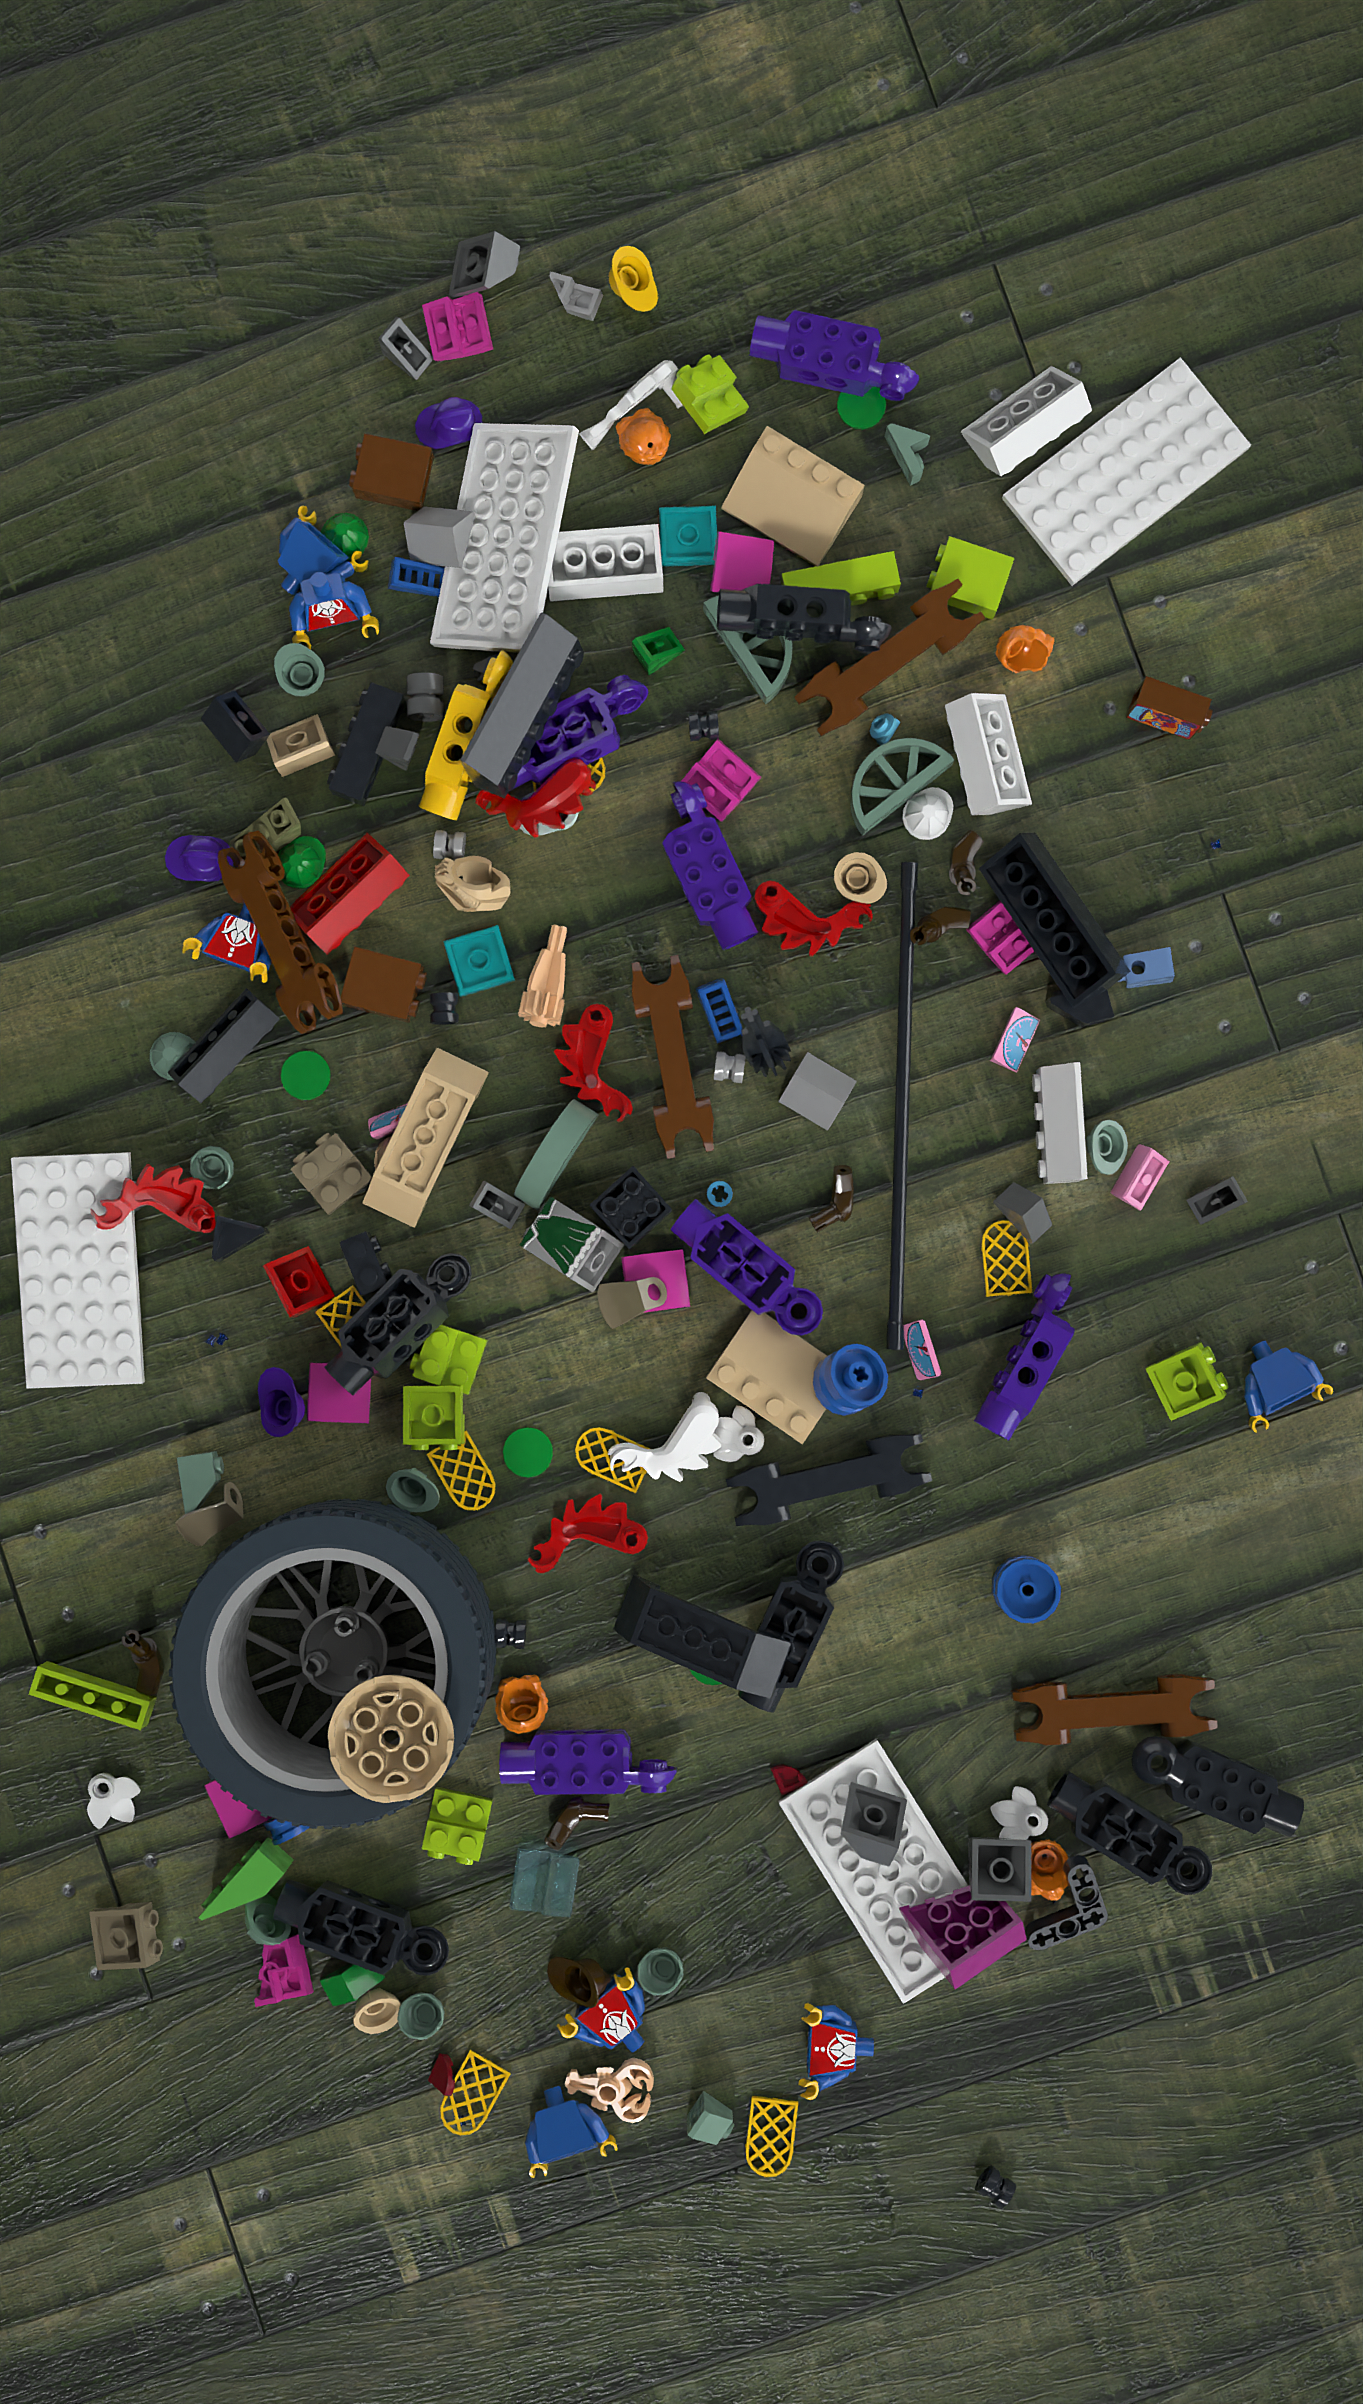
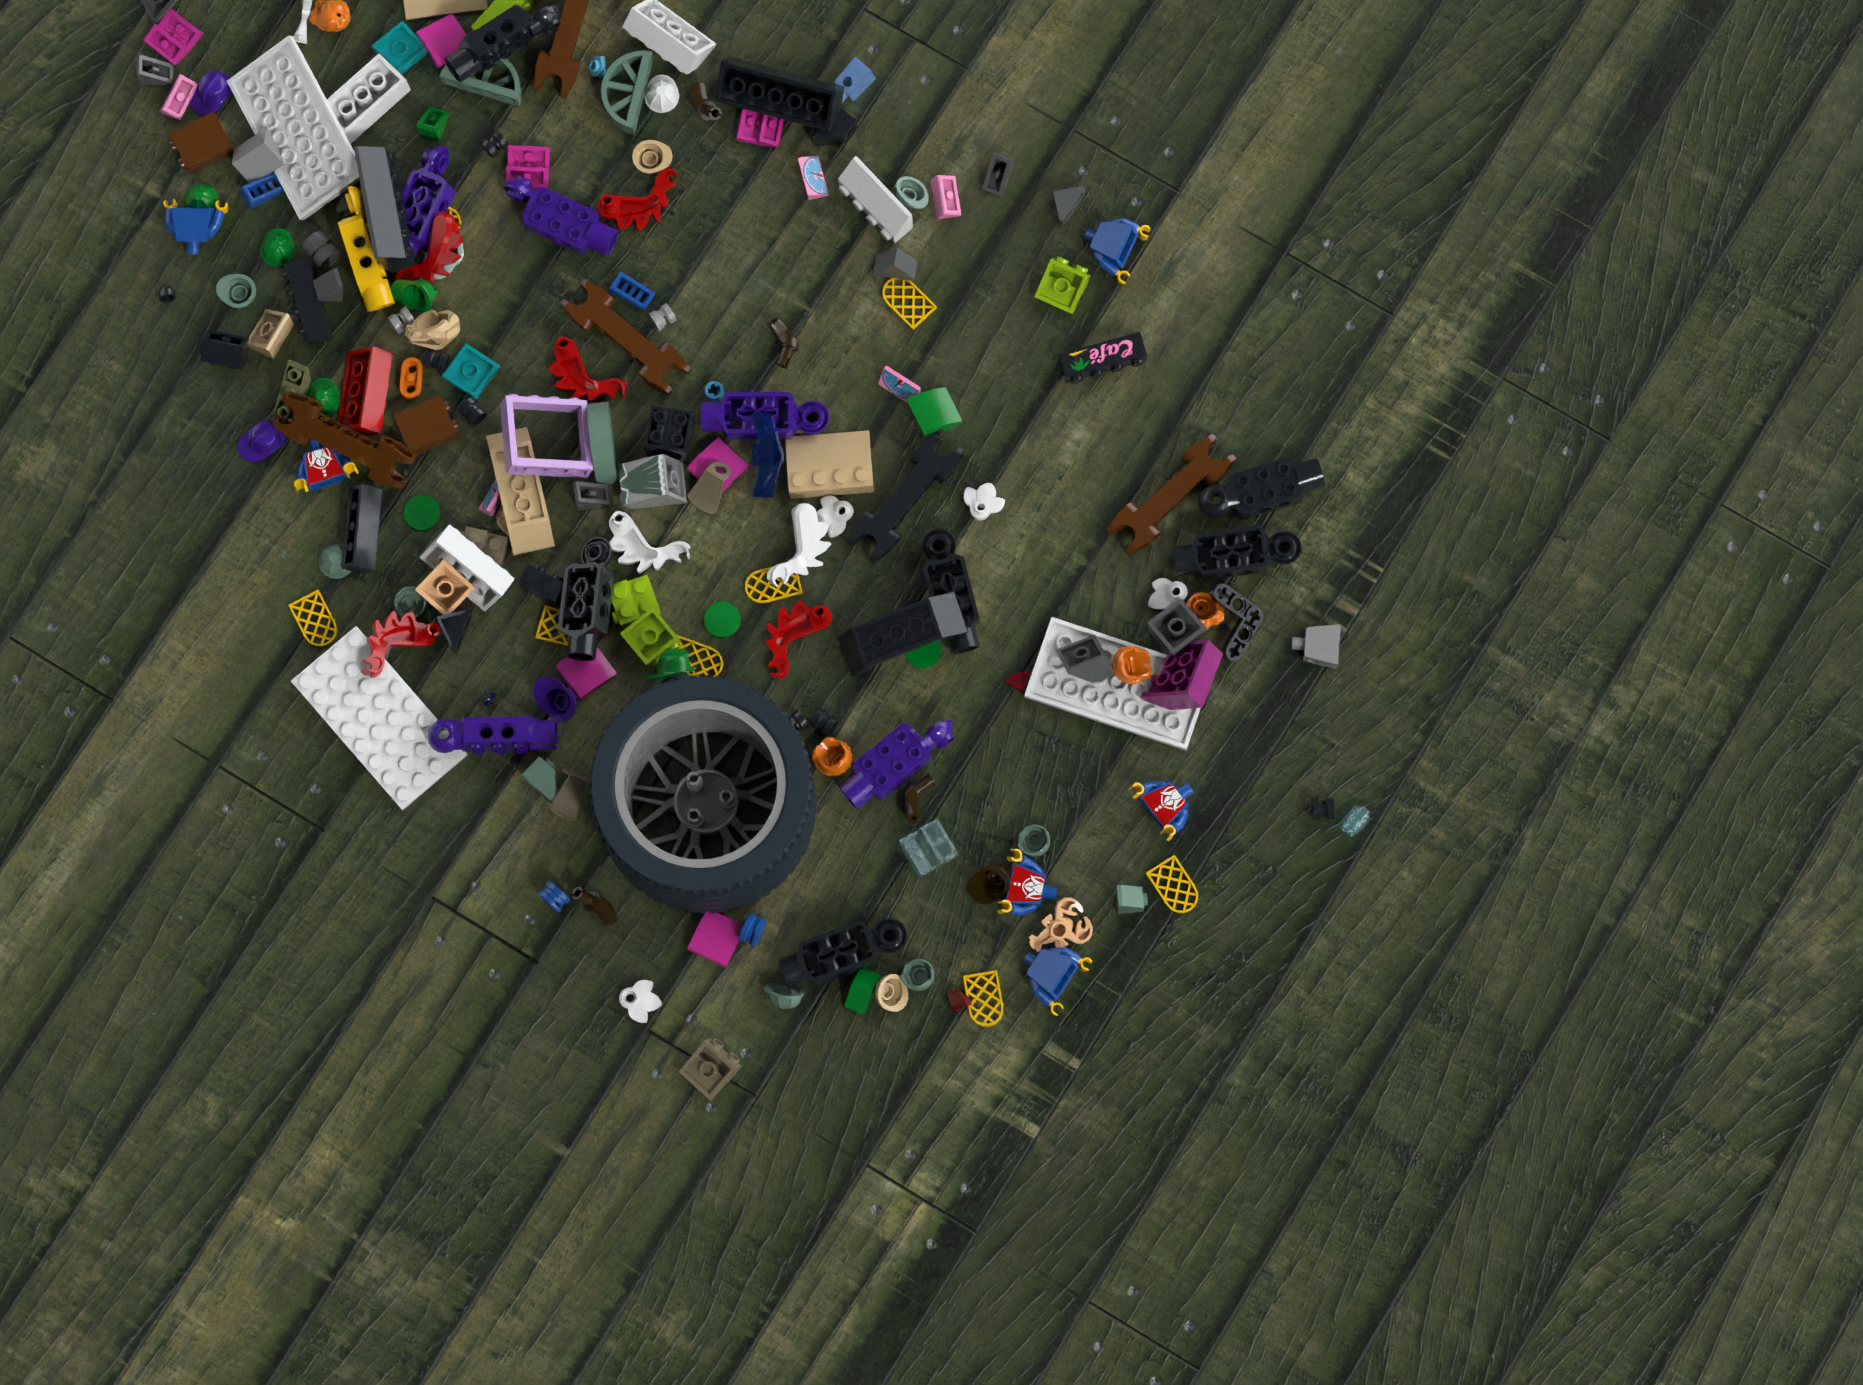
camera: 30 degrees left, 10 degrees down
lime brick [28,1661,157,1730] -> none
bright green slope [198,1837,294,1920] -> none
dark pink slope [254,1934,314,2007] -> none
red slope [263,1246,335,1318] -> none
blue torso [289,572,379,650] -> none
tan brick [328,1675,454,1803] -> none
lime plate [422,1787,493,1865] -> none
light nougat piece [518,925,567,1027] -> none
black piece [741,1007,791,1077] -> none
light grey slope [778,1052,857,1131] -> none
blue wheel [813,1344,888,1416] -> none
black piece [886,862,918,1350] -> none
dark brown arm [910,906,971,945] -> none
dark purple brick [973,1273,1075,1441] -> none
blue wheel [992,1555,1061,1624] -> none
none -> black hinge [158,285,176,303]
none -> bright pink slope [159,74,198,120]
none -> green piece [260,228,295,267]
none -> yellow window [288,590,338,647]
none -> green piece [391,279,438,312]
none -> orange plate [400,357,423,400]
none -> light nougat slope [415,559,475,615]
none -> white slope [420,525,515,611]
none -> black wheel [423,348,450,374]
none -> dark purple brick [427,716,558,755]
none -> lavender window [500,394,593,478]
none -> blue wheel [537,880,571,913]
none -> white animal [609,511,691,574]
none -> green piece [646,649,697,679]
none -> clear blue plate [752,413,784,498]
none -> black wheel [809,708,839,737]
none -> green slope [906,387,963,436]
none -> white plate [964,483,1005,521]
none -> dark grey slope [1053,186,1086,228]
none -> black brick [1059,332,1147,384]
none -> orange hair [1112,646,1152,684]
none -> light grey torso [1291,625,1341,669]
none -> clear light blue brick [1339,805,1371,837]

